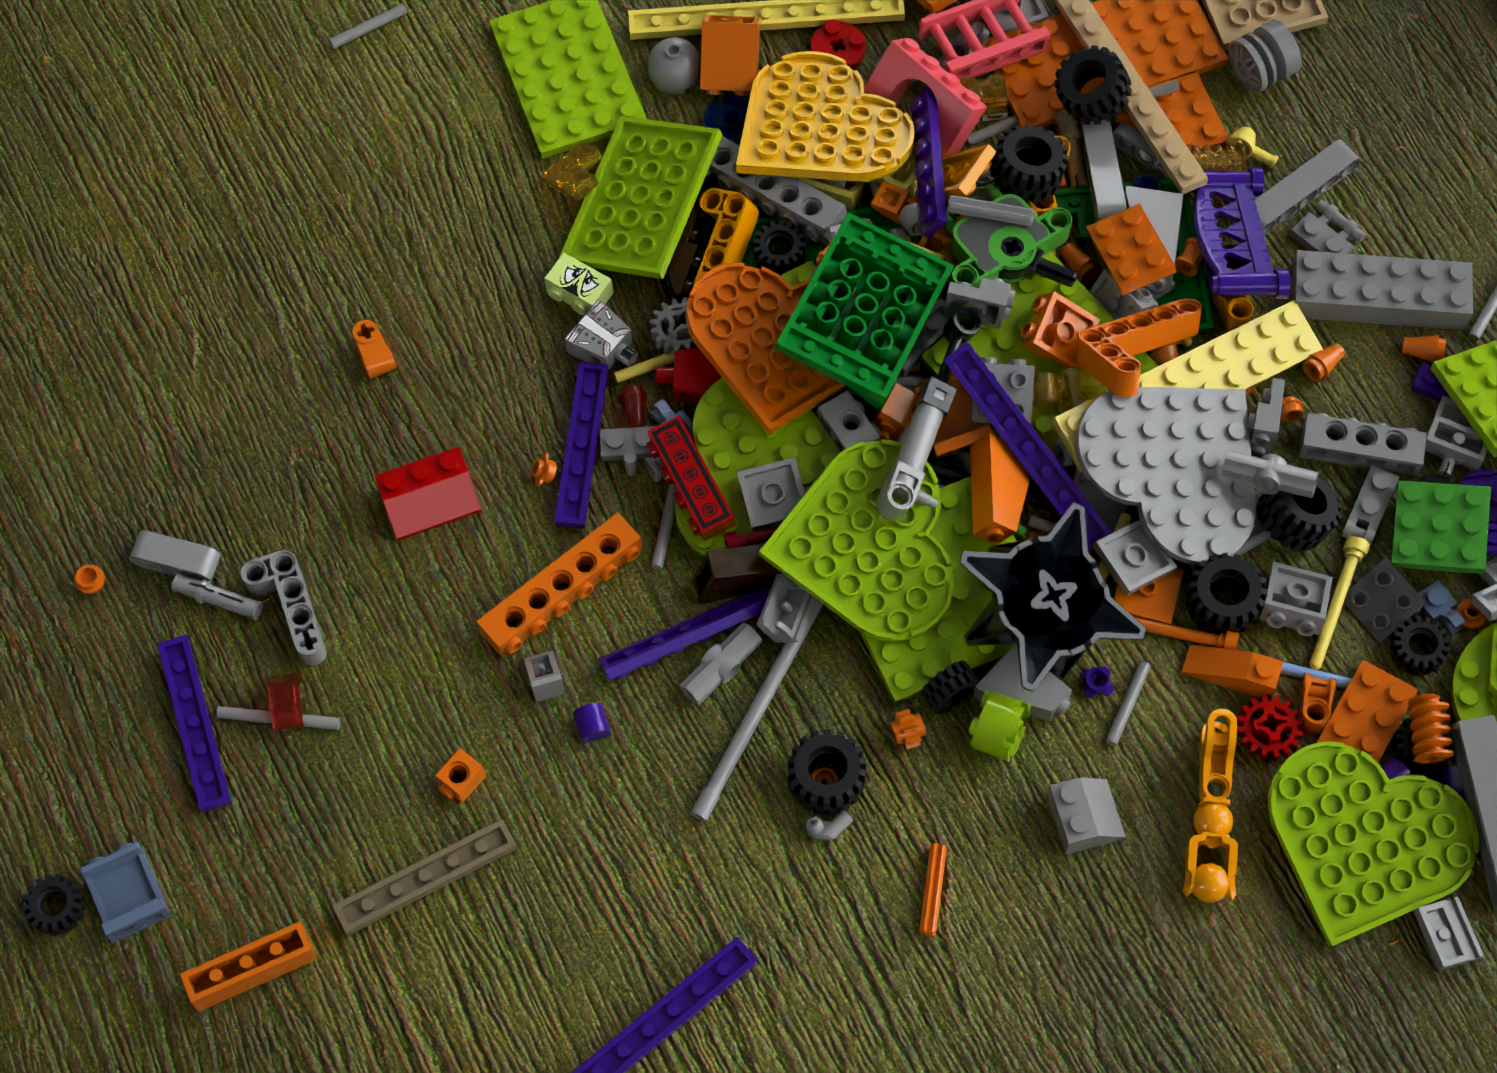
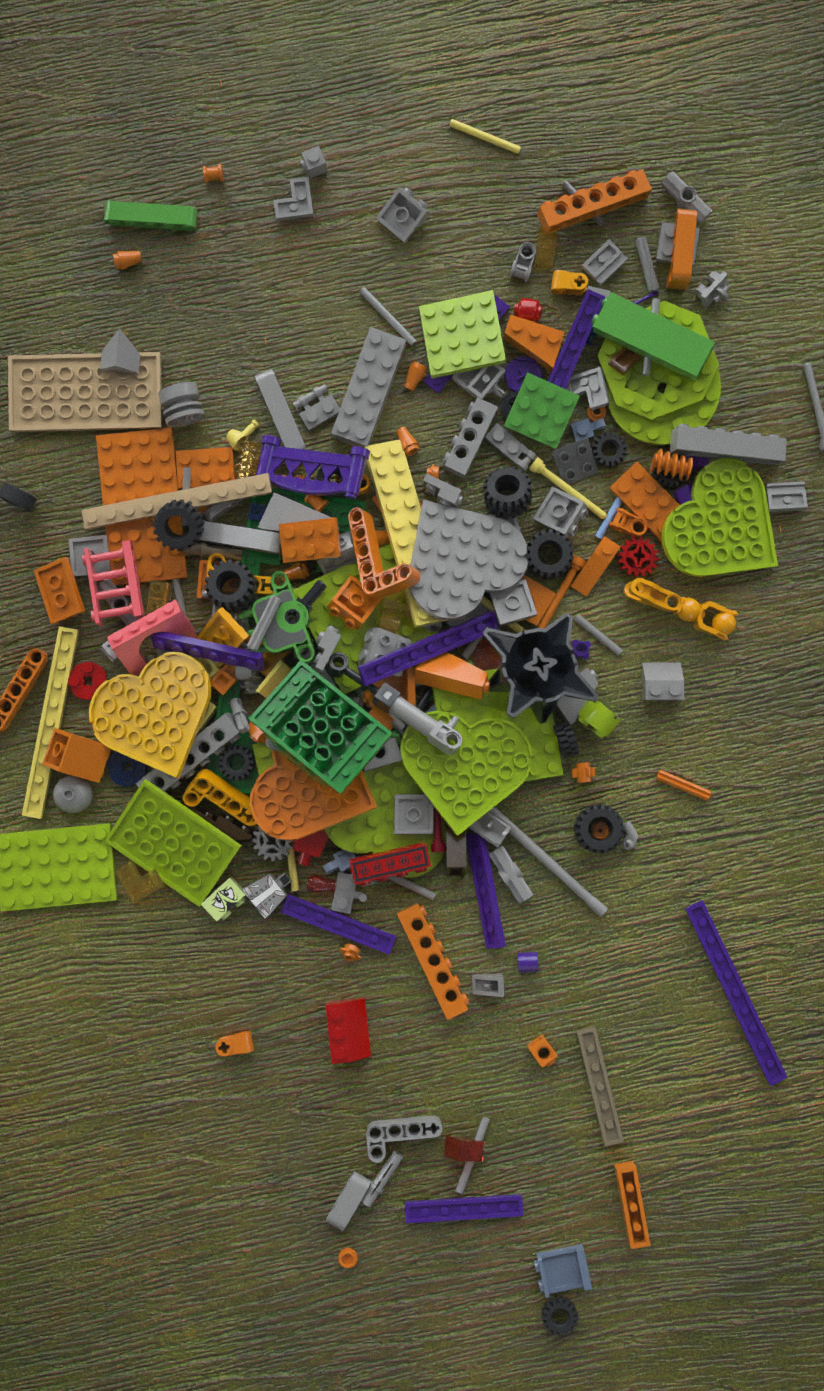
camera: 80 degrees left, 20 degrees up
light grey piece [1222,451,1319,498] -> none

